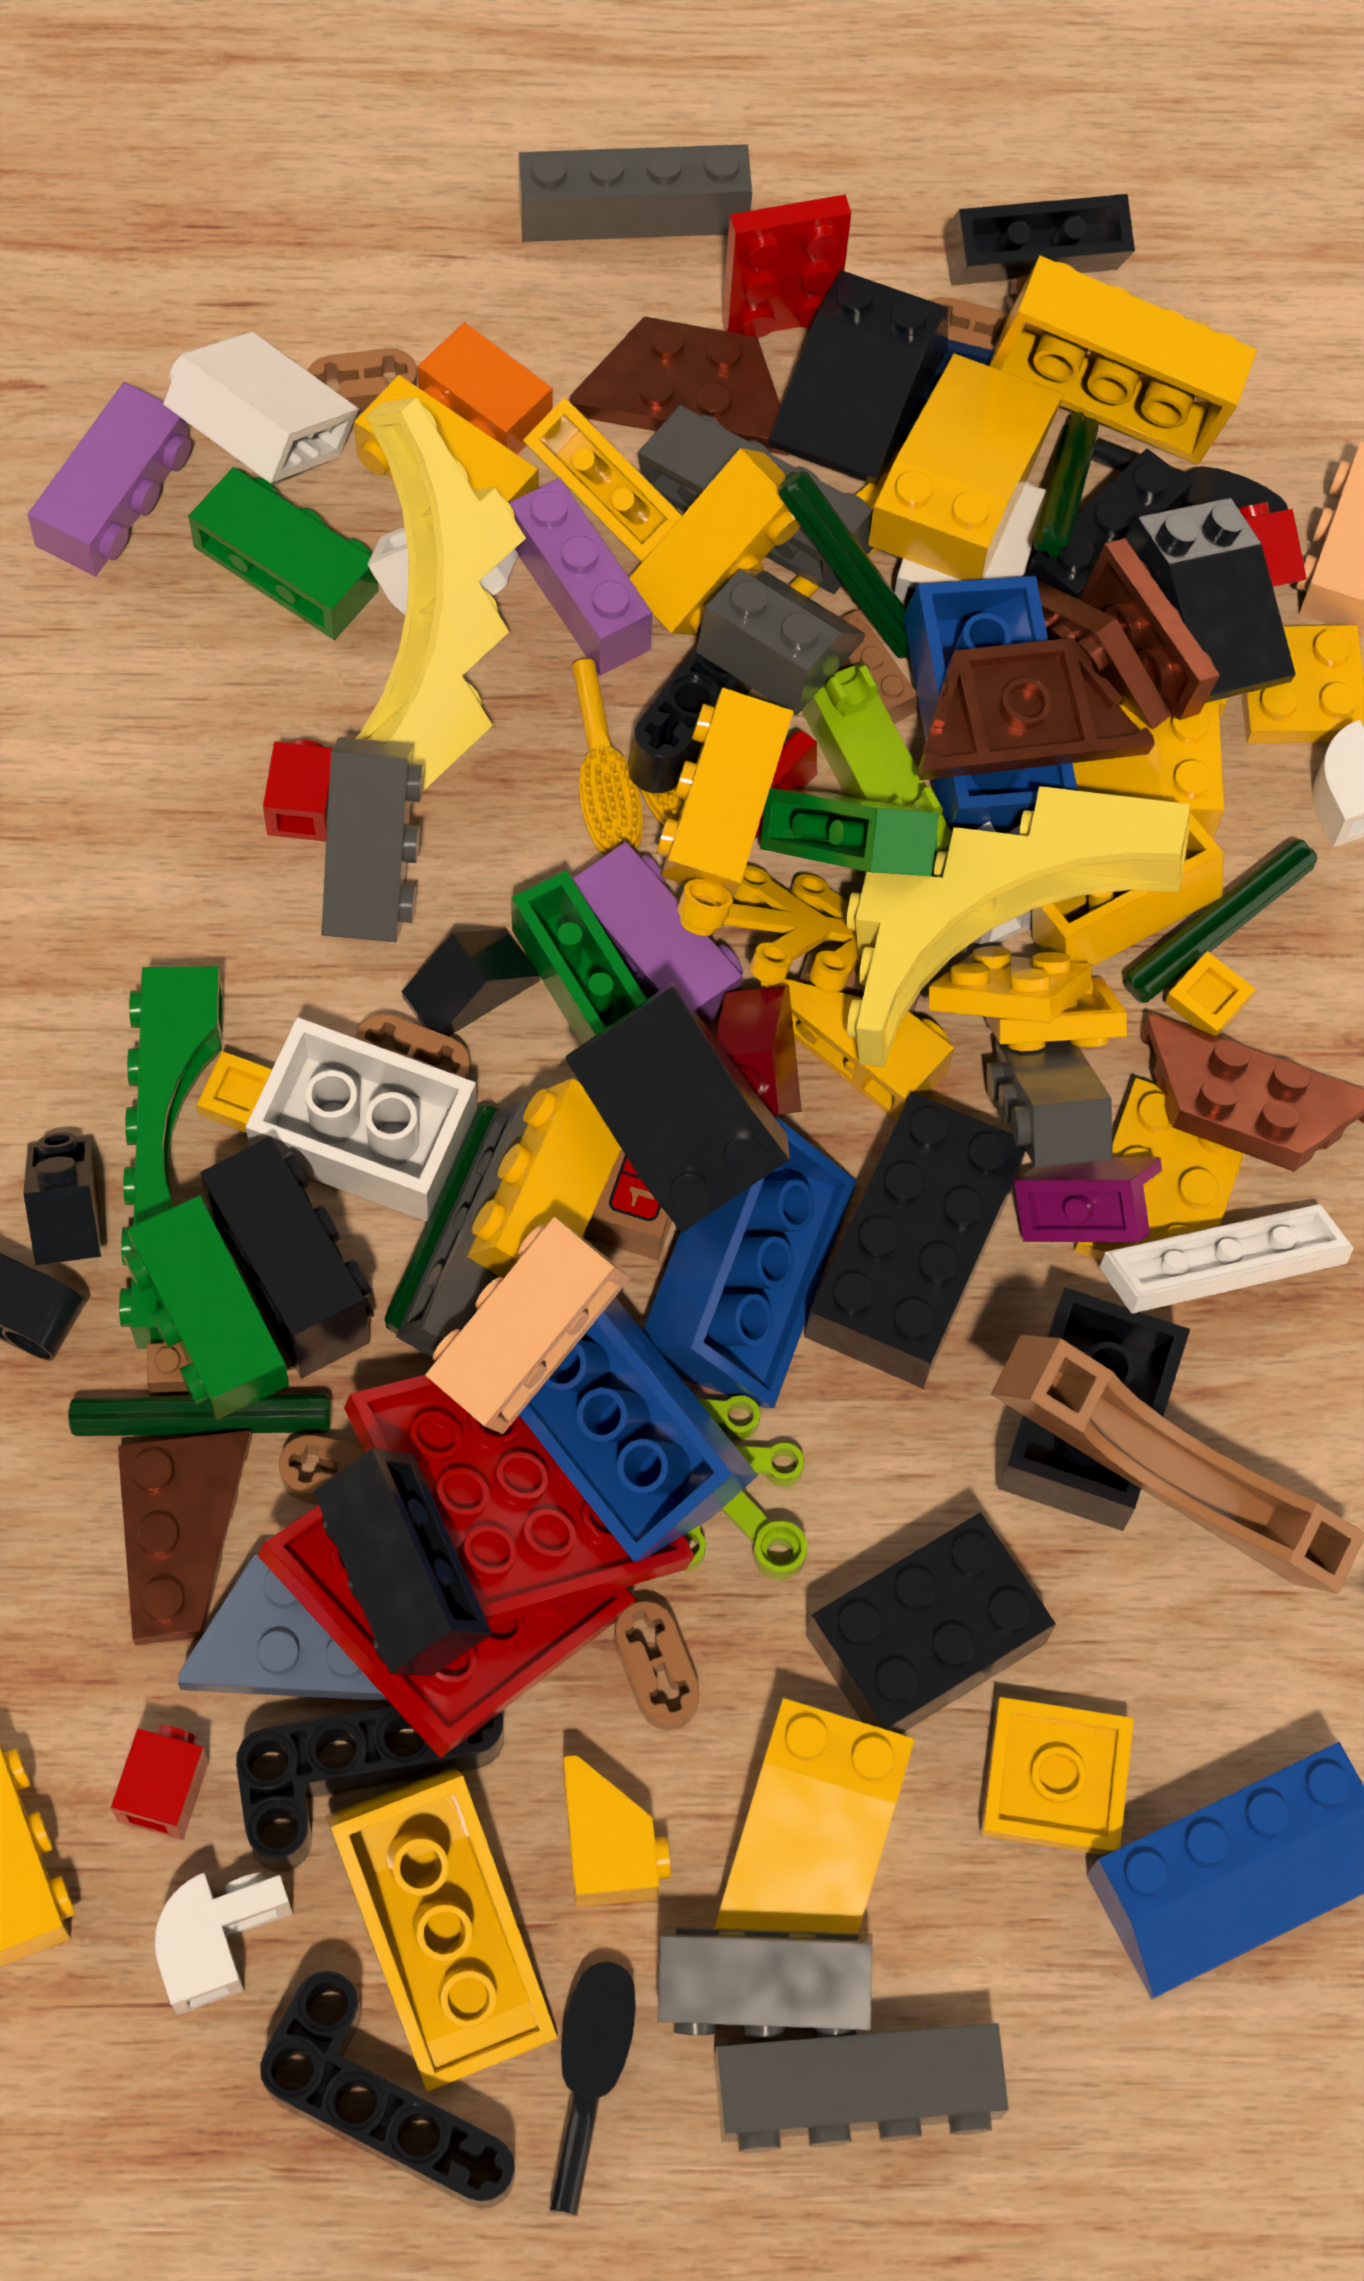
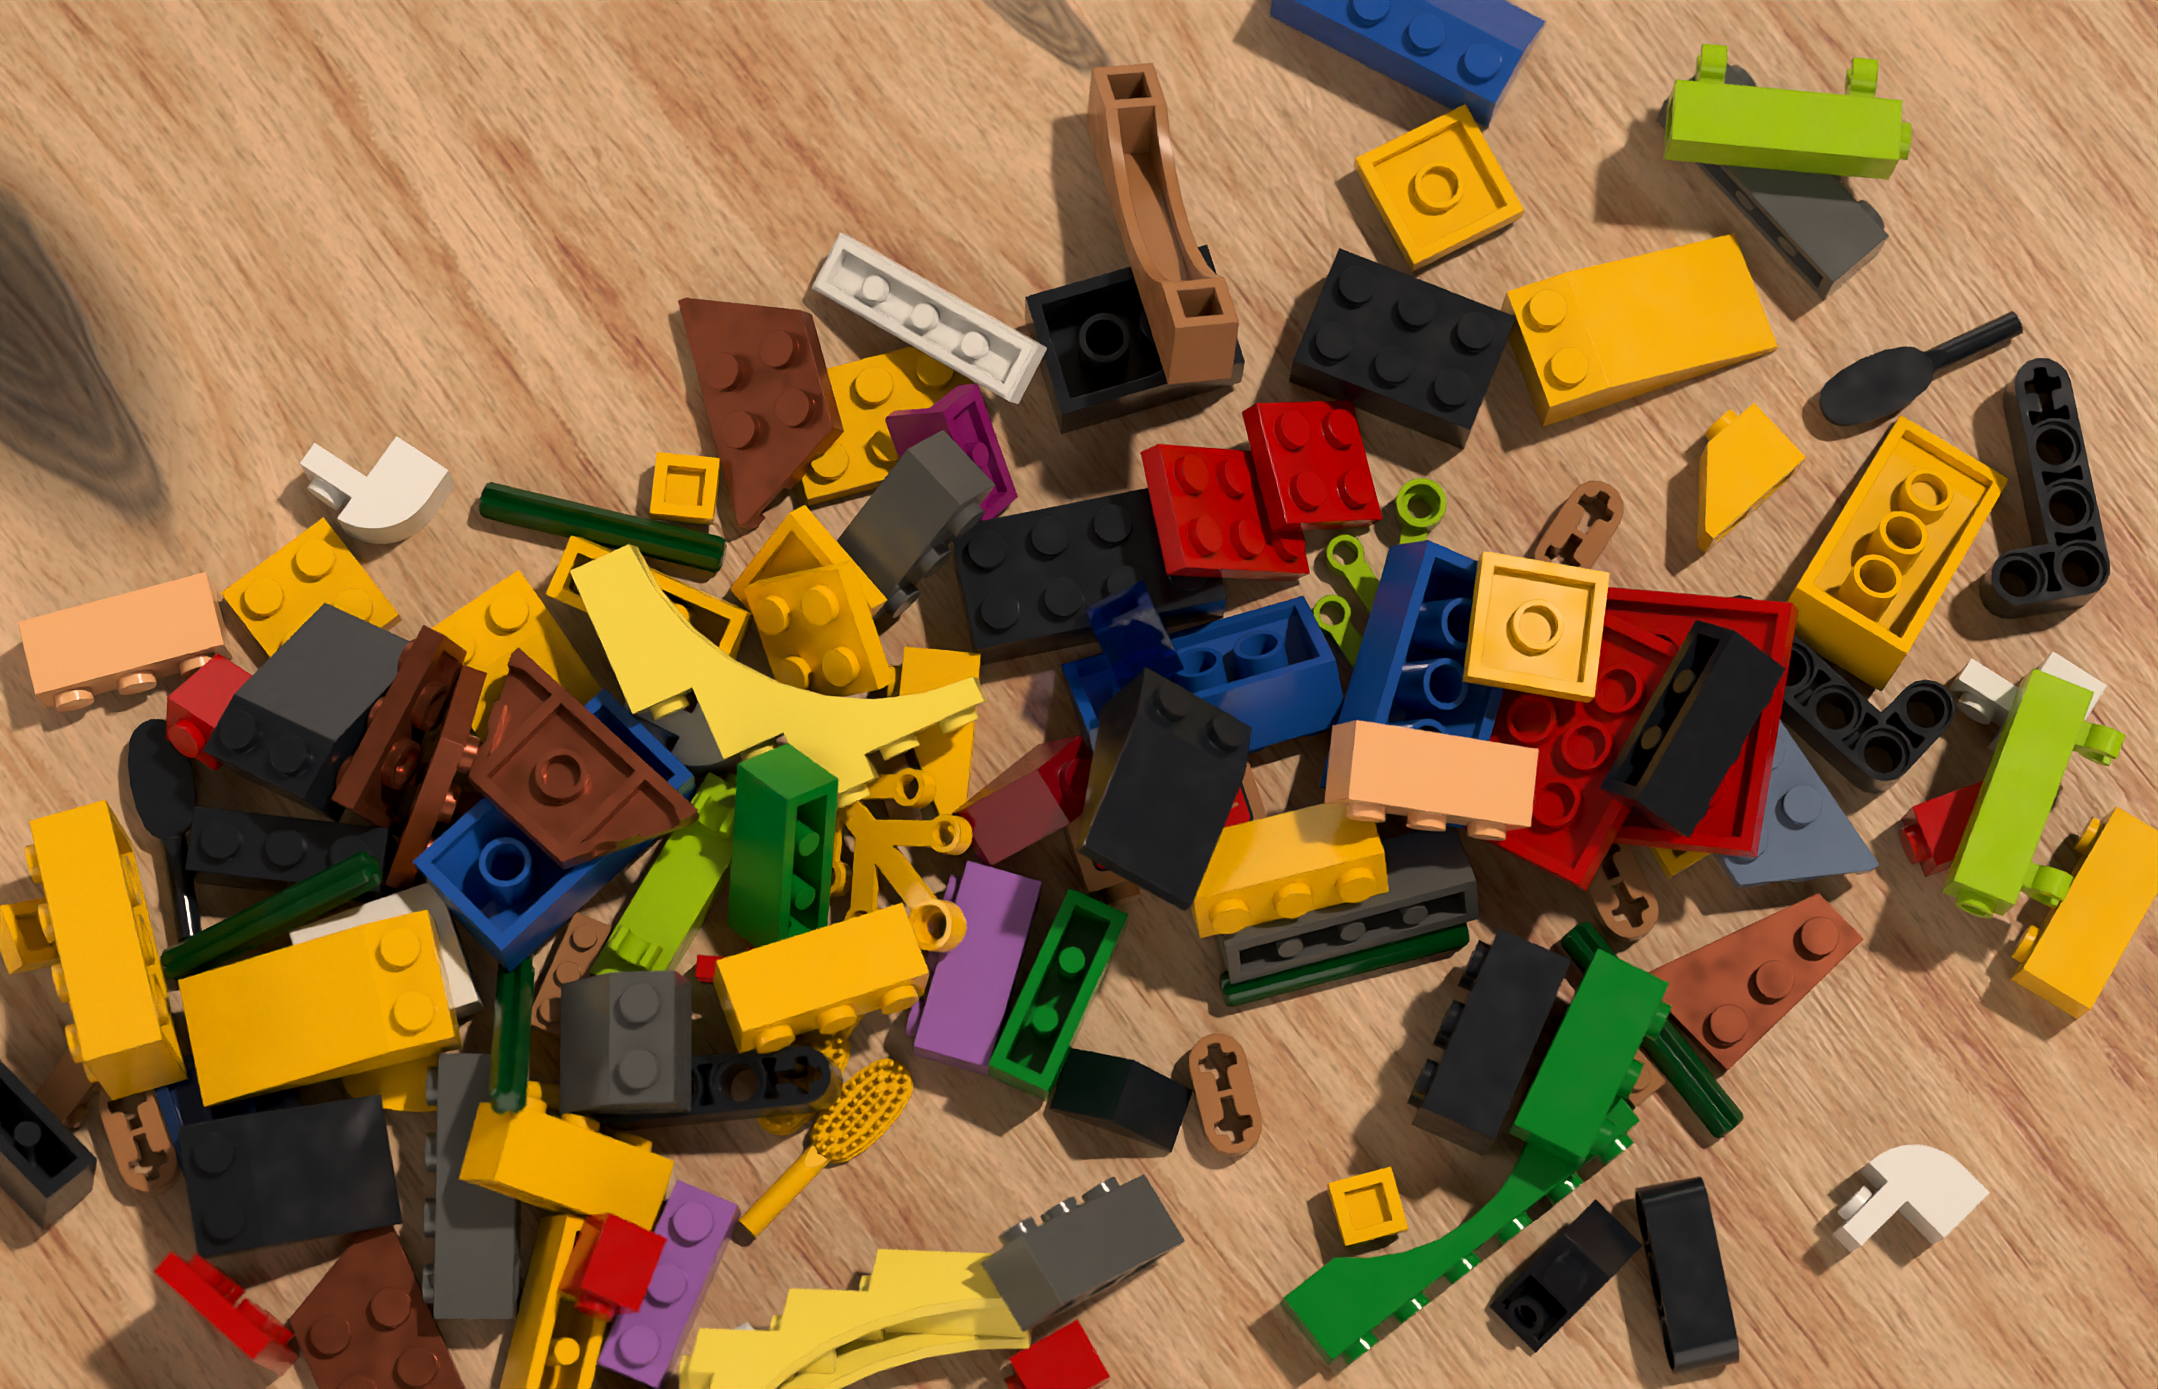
camera: 125 degrees left, 10 degrees up
white brick [245,1017,477,1222] -> none
brick [658,1926,873,2038] -> none
none -> red brick [557,1212,667,1321]
none -> clear blue brick [1085,580,1185,688]
none -> red plate [1140,444,1310,581]
none -> red plate [1242,401,1383,532]
none -> yellow plate [1462,551,1610,703]
none -> lime brick [1664,44,1912,180]
none -> lime brick [1942,668,2126,918]

